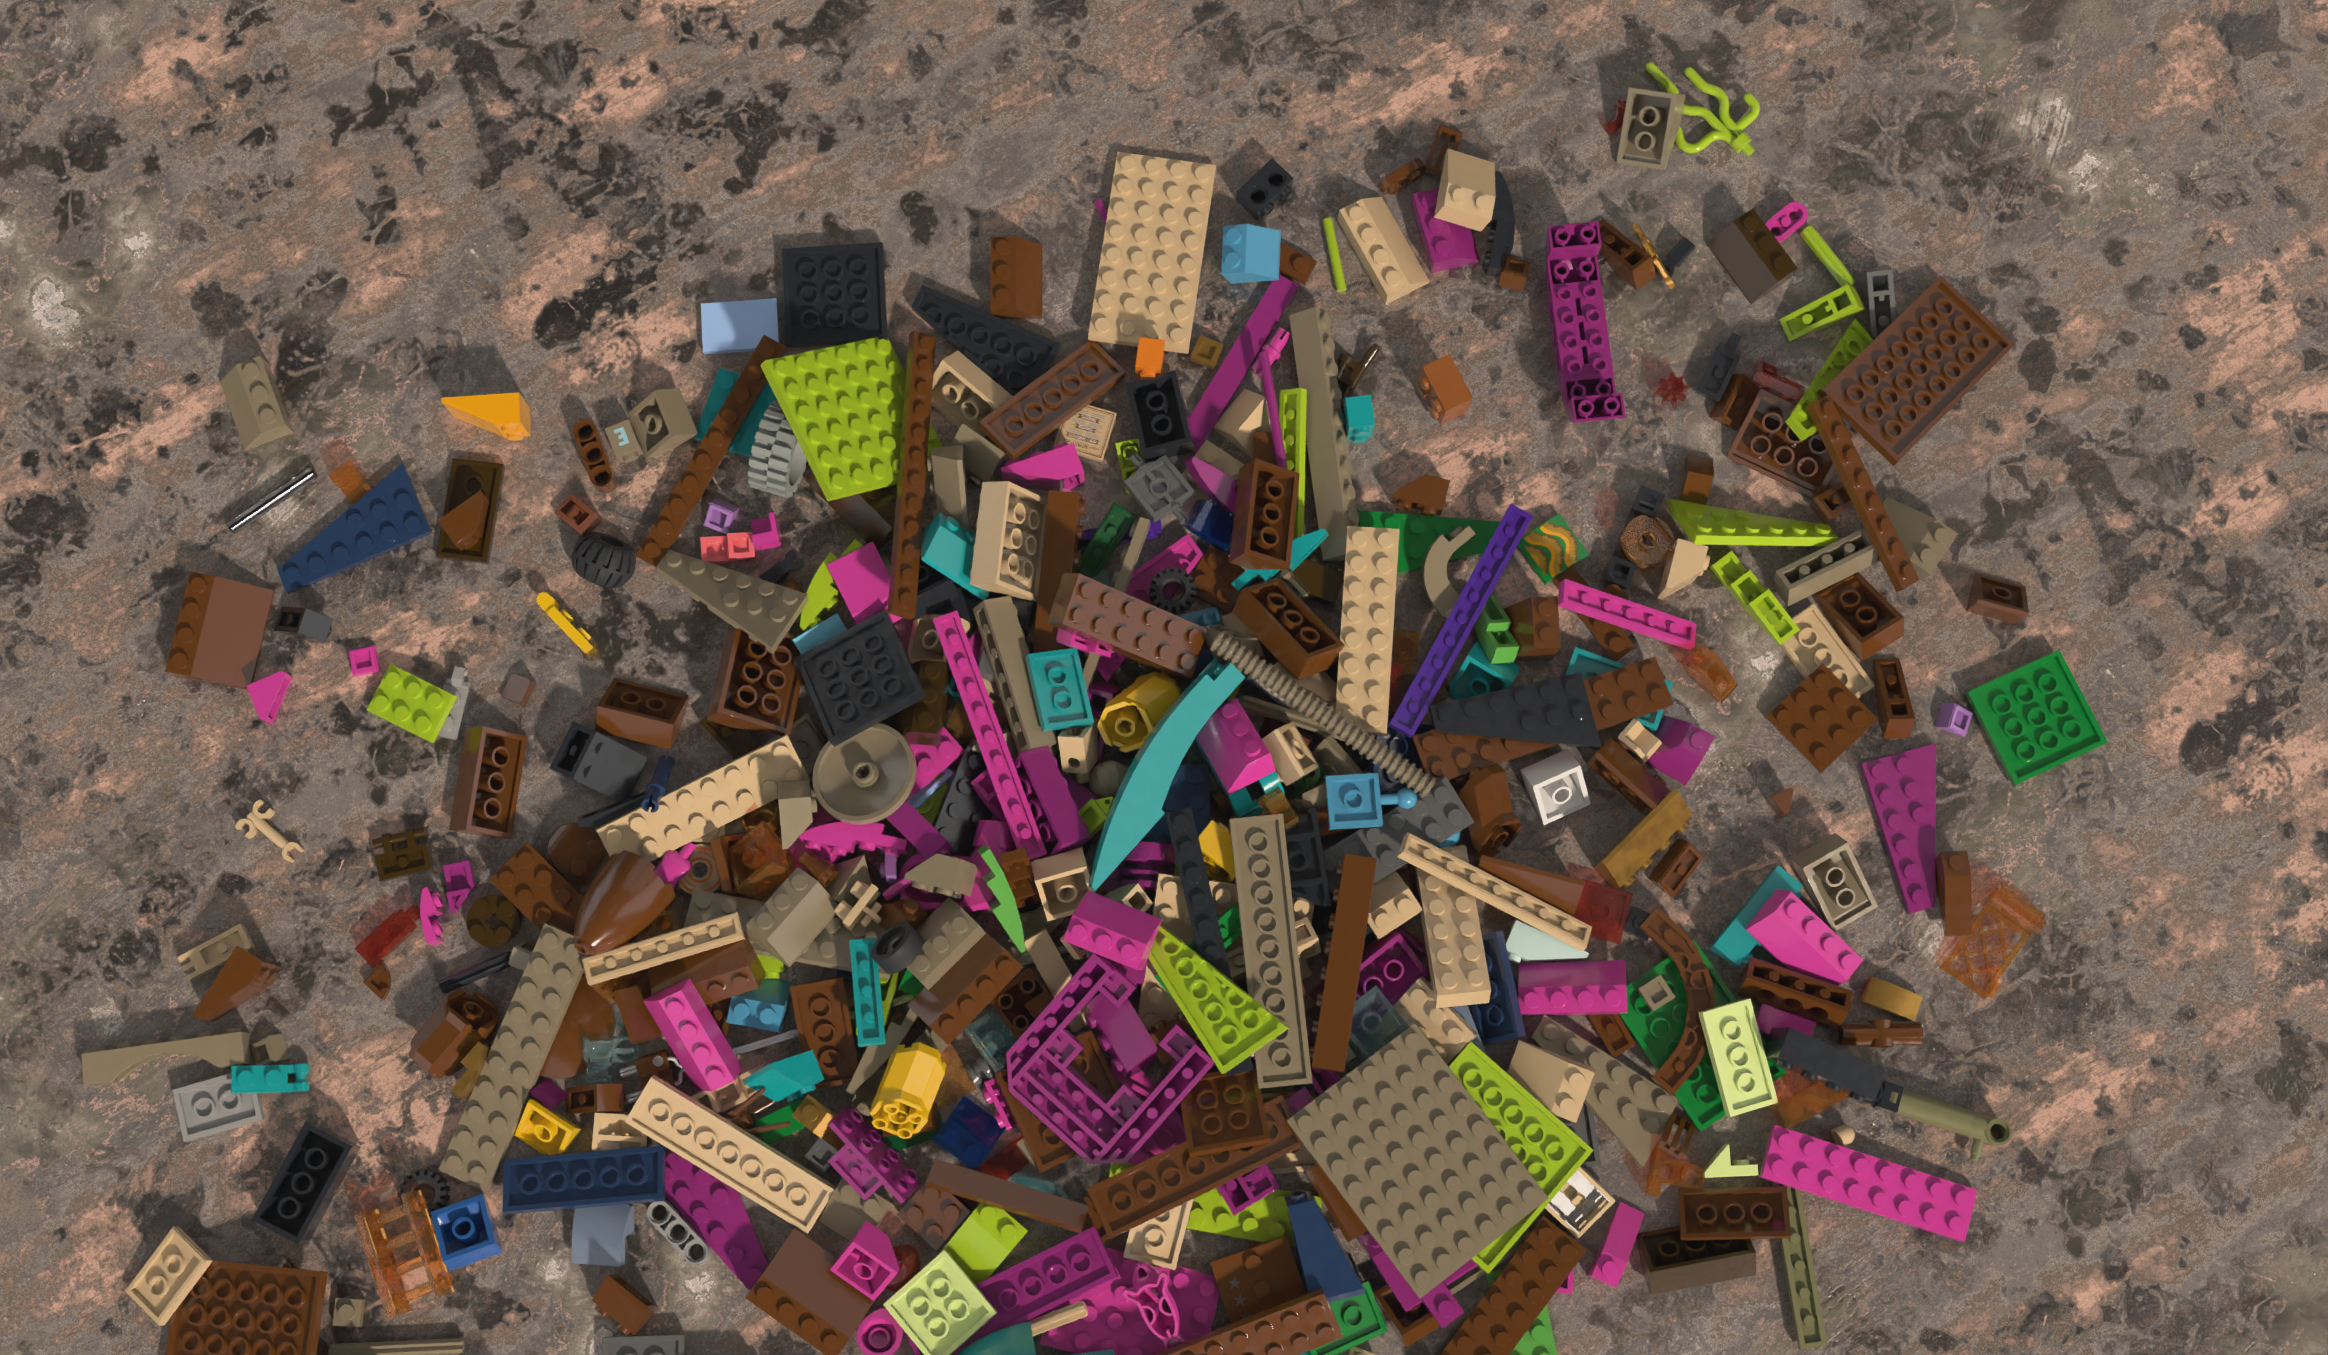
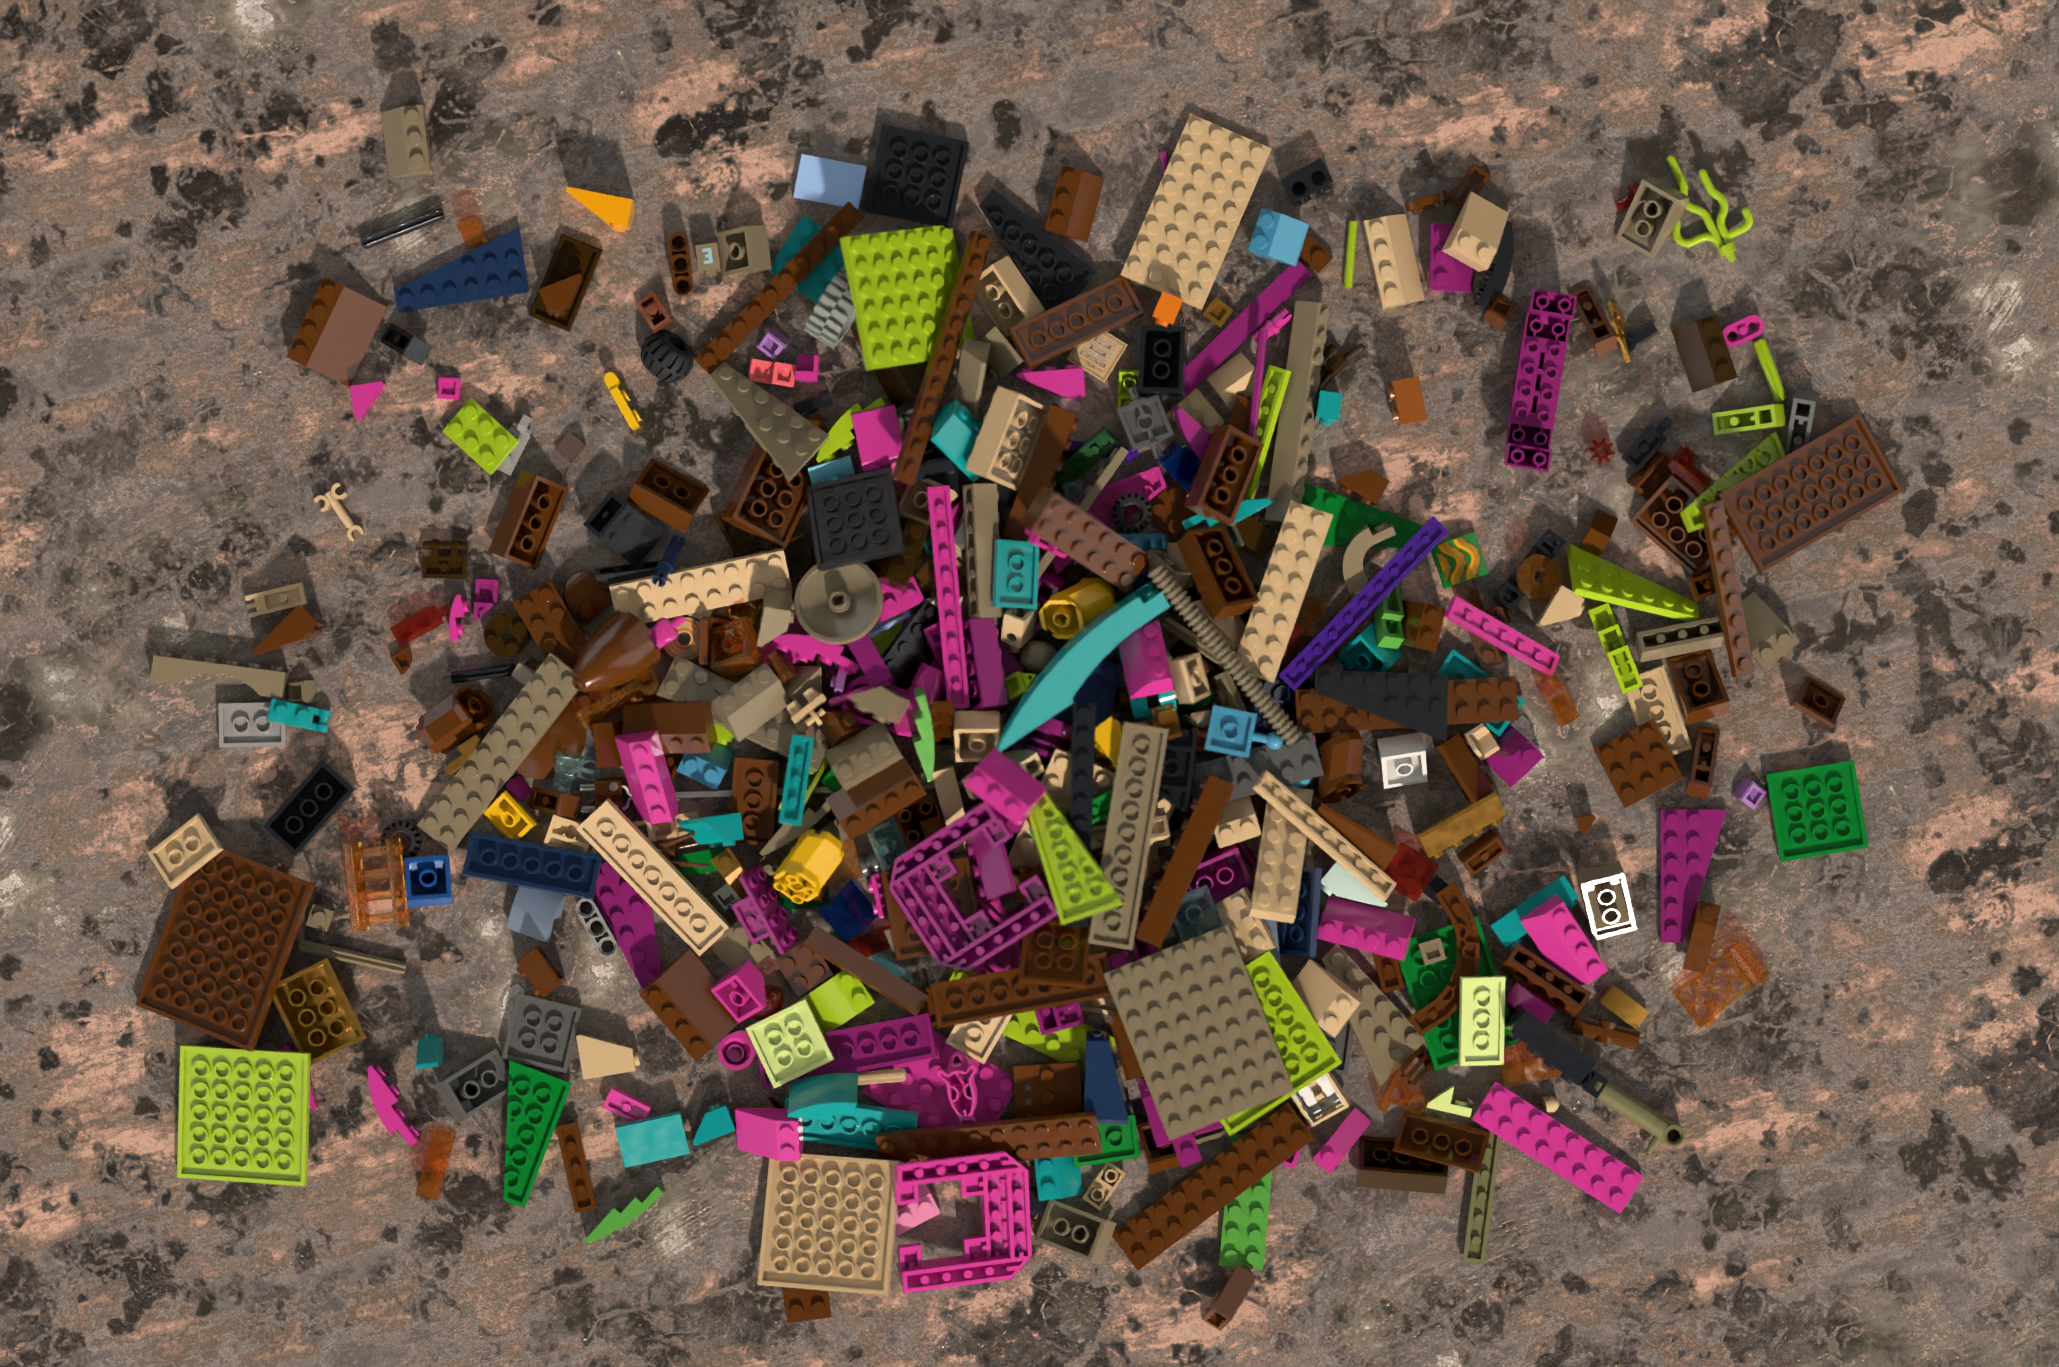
camera: 20 degrees right, 10 degrees up
tan tile [582,912,745,985] -> none
black tyre [871,922,923,974] -> none

